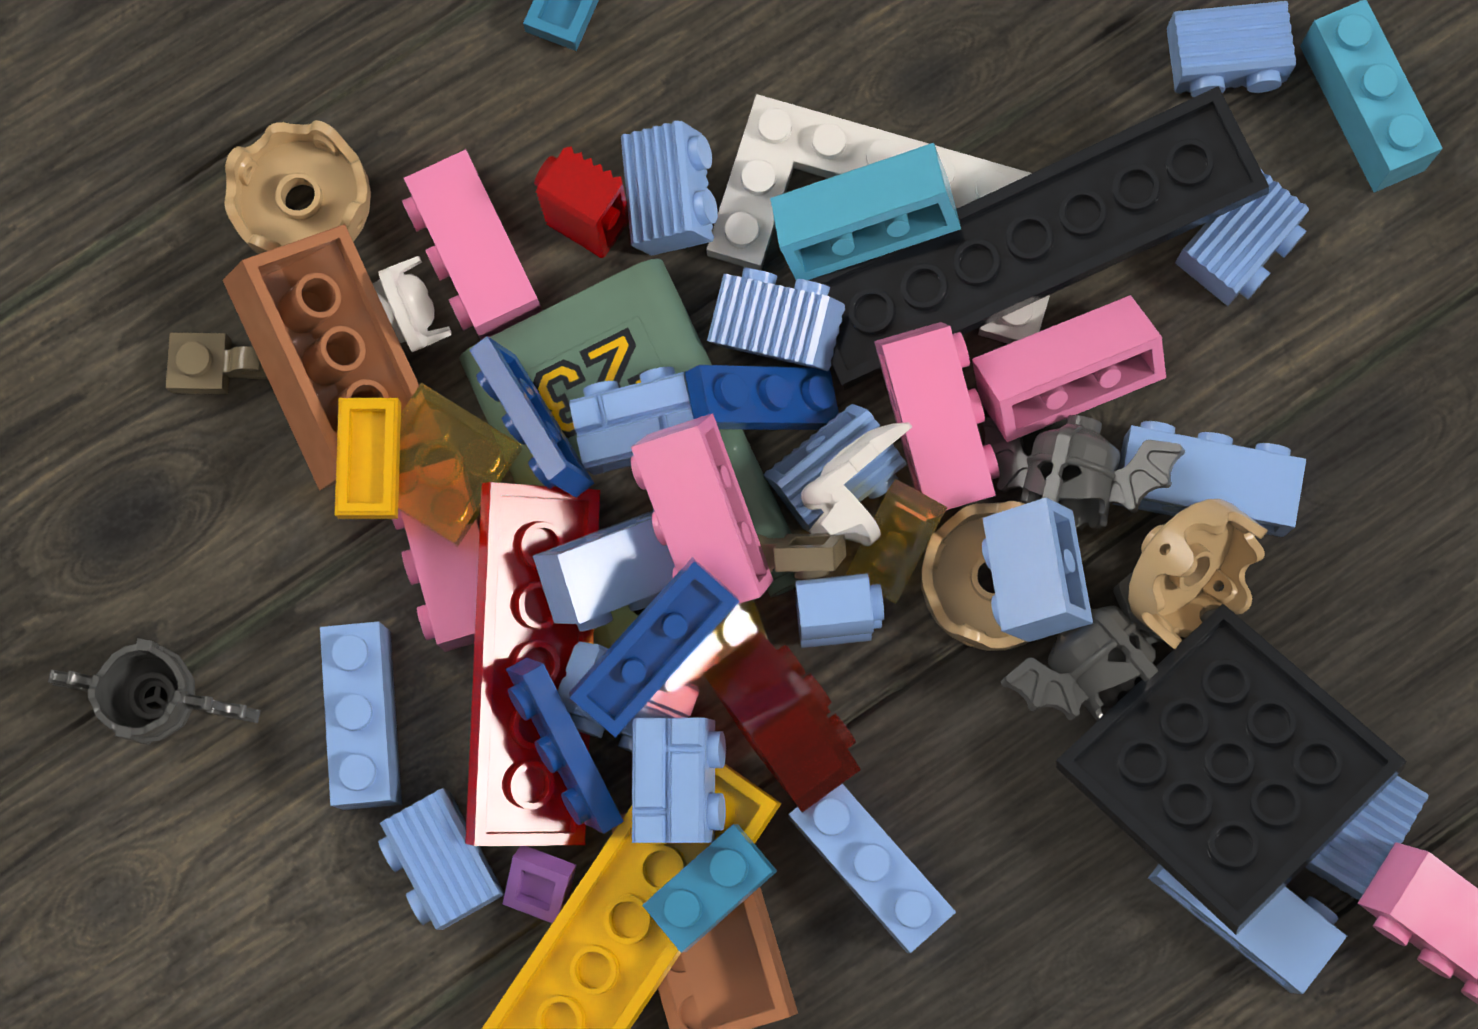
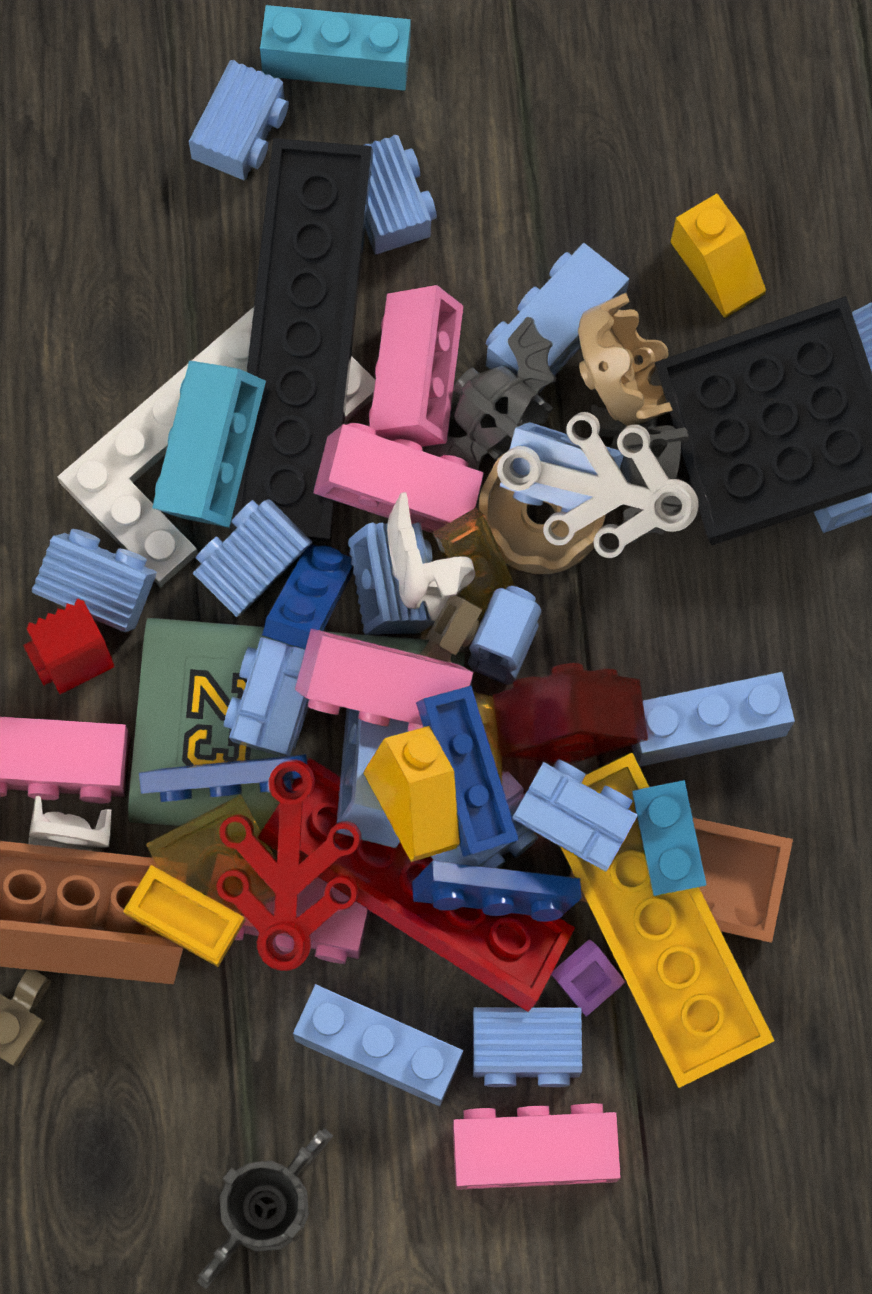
camera: 70 degrees left, 5 degrees down
none -> red plant [216,760,362,971]
none -> yellow slope [363,726,460,862]
none -> bright pink brick [453,1103,620,1190]
none -> white plant [497,412,699,558]
none -> yellow slope [670,194,766,318]

